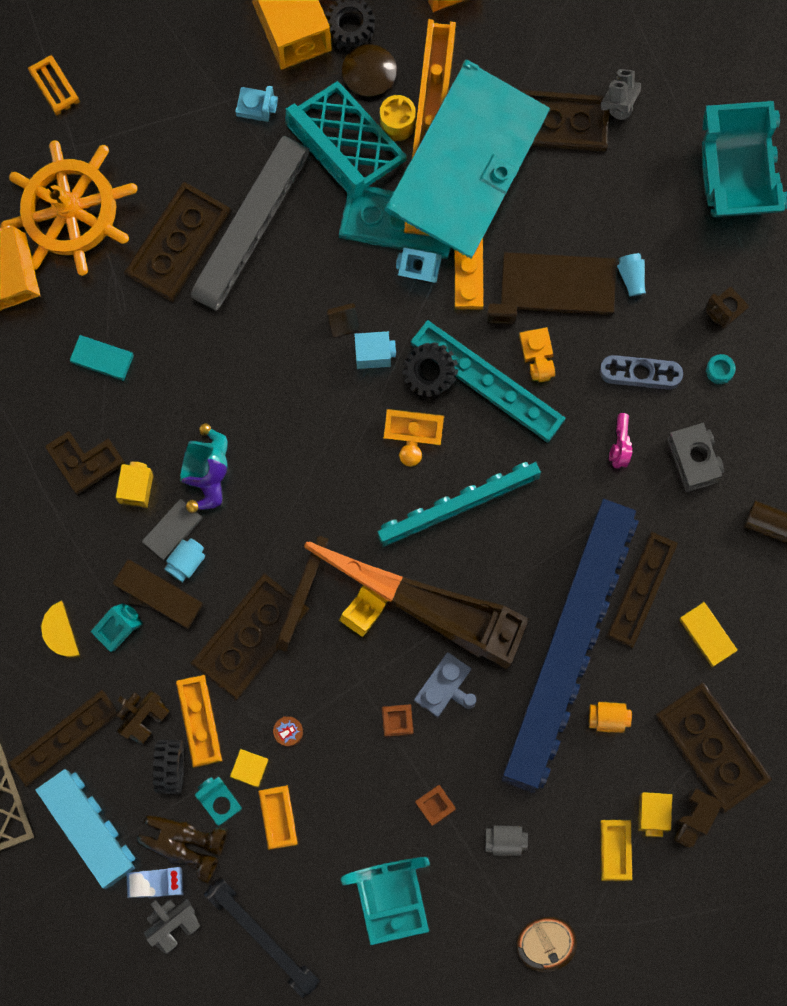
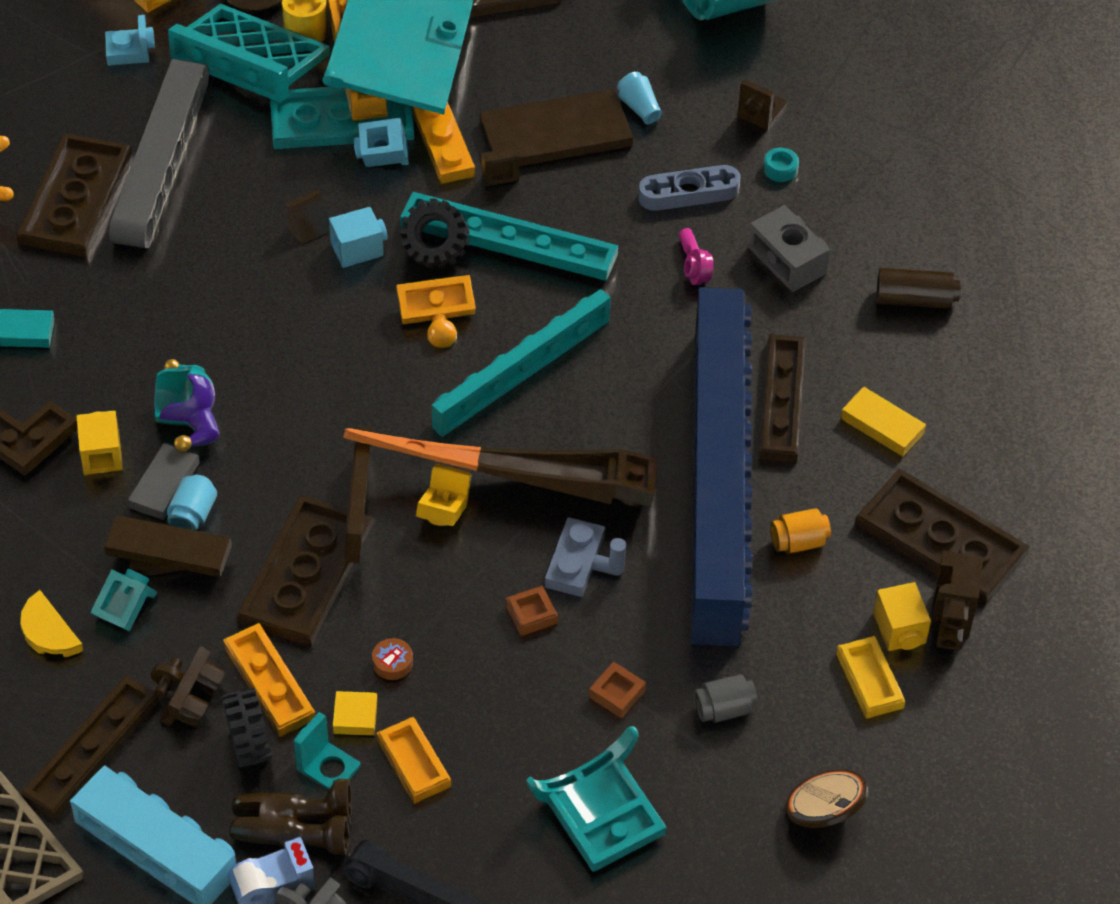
camera: 20 degrees left, 25 degrees down
light orange plate [519,327,555,383] -> none

